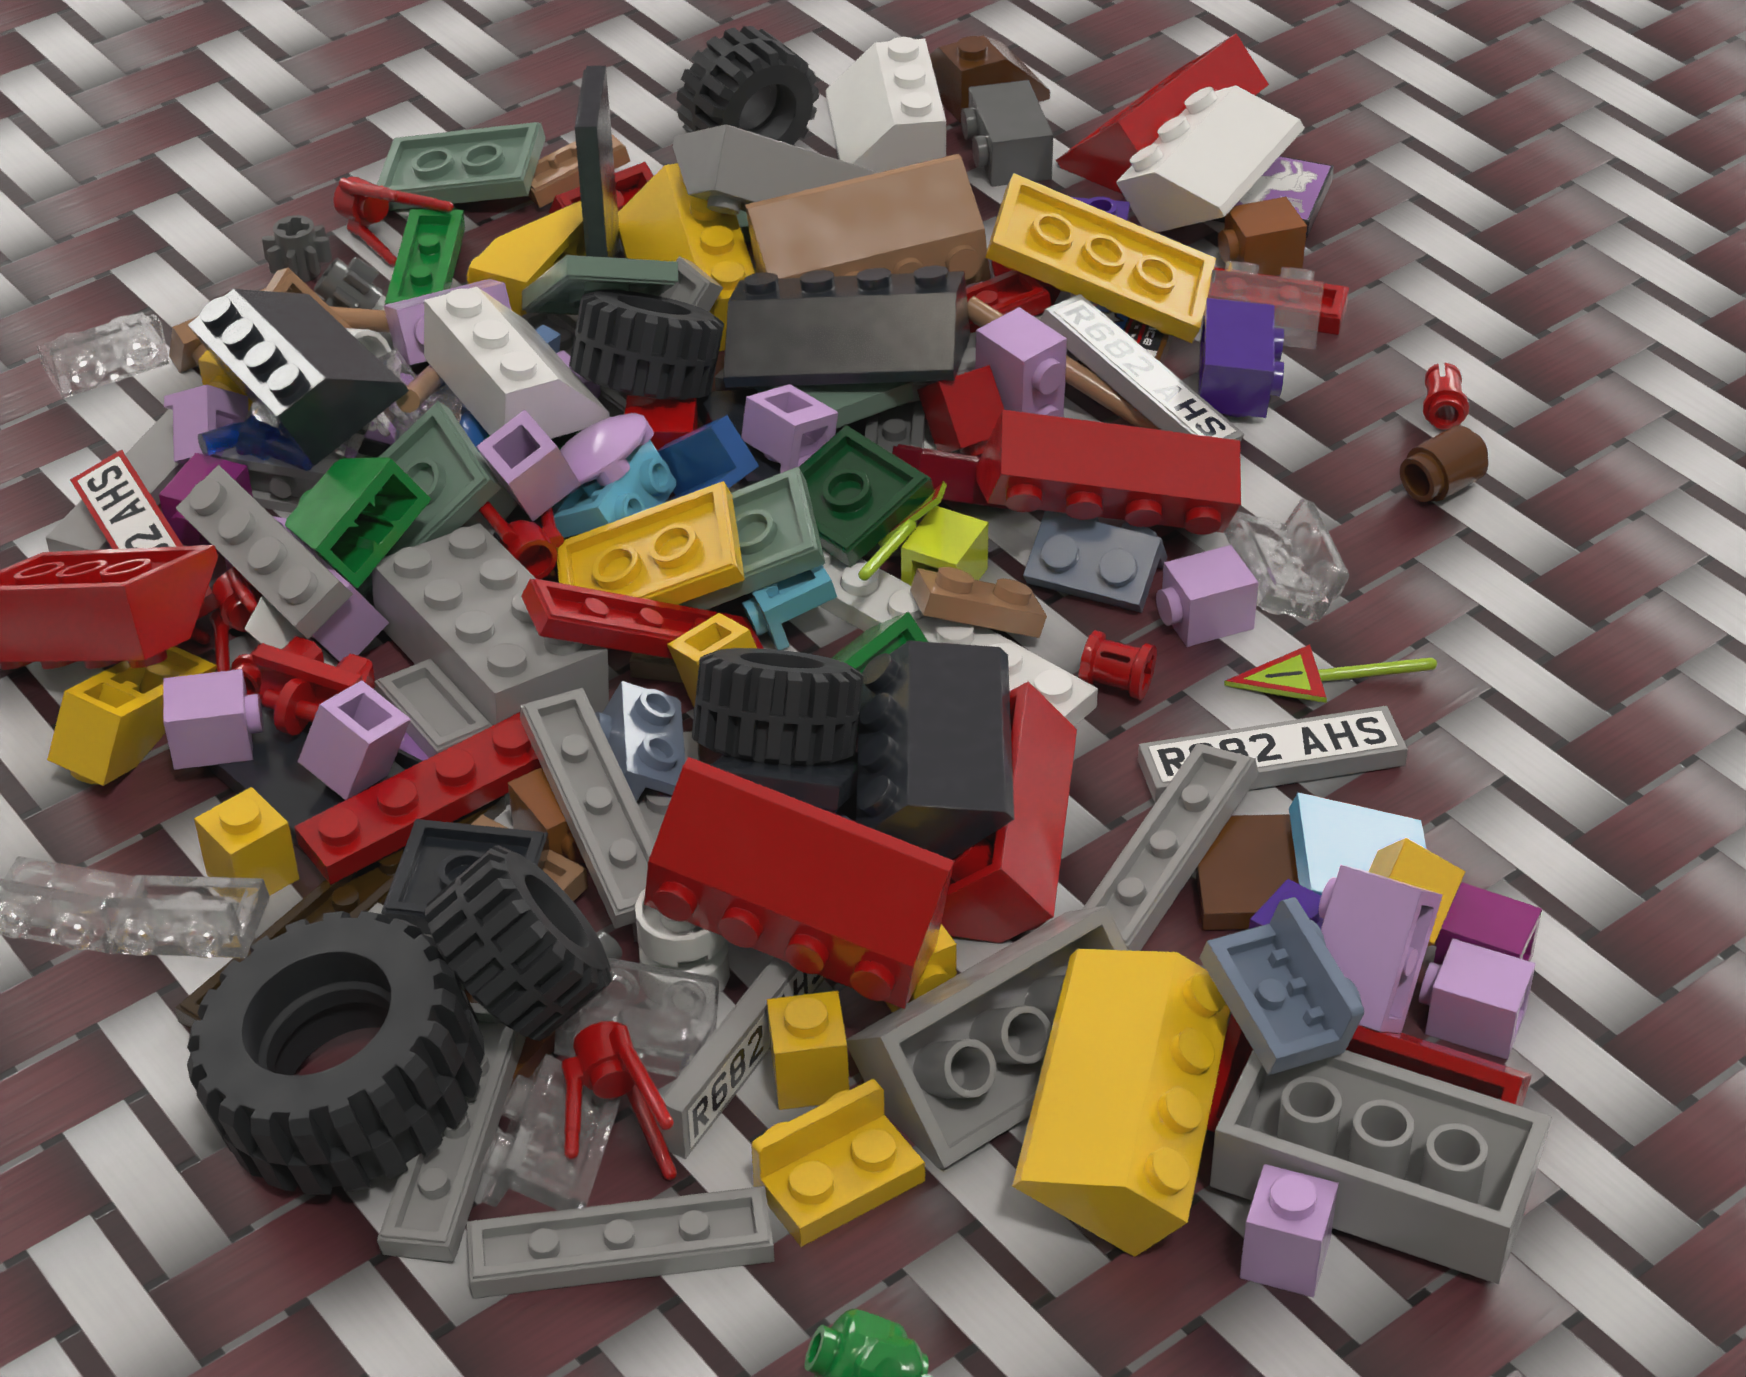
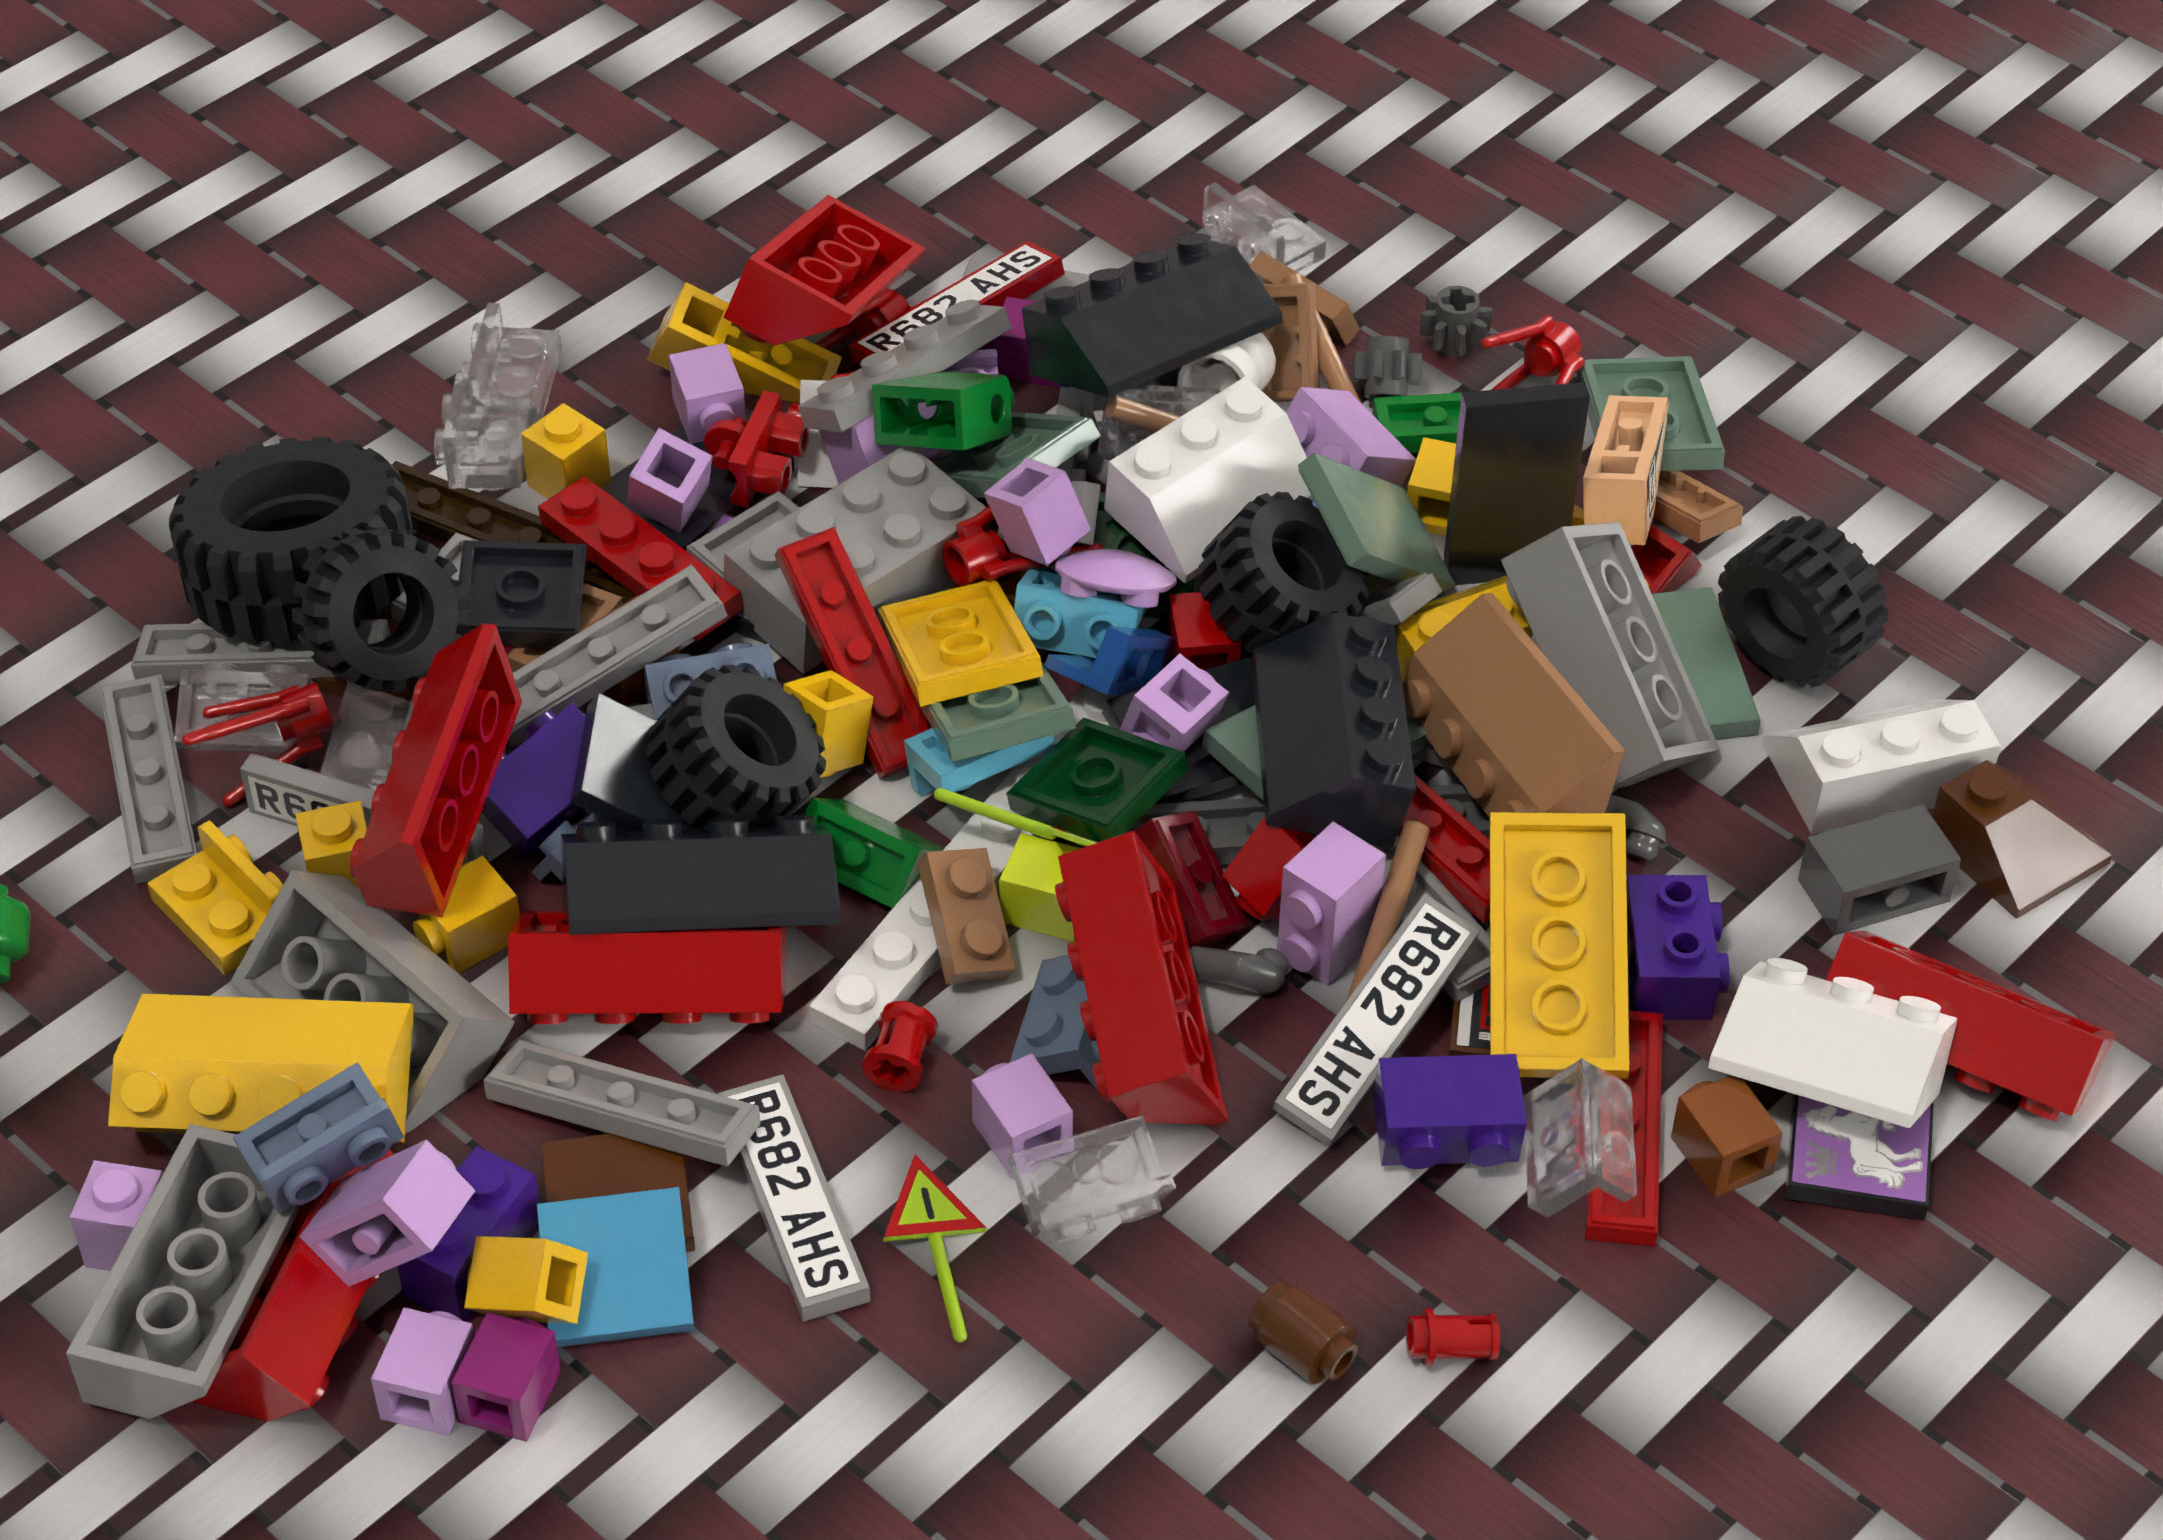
camera: 80 degrees right, 5 degrees up
none -> light nougat slope [1583,395,1668,546]

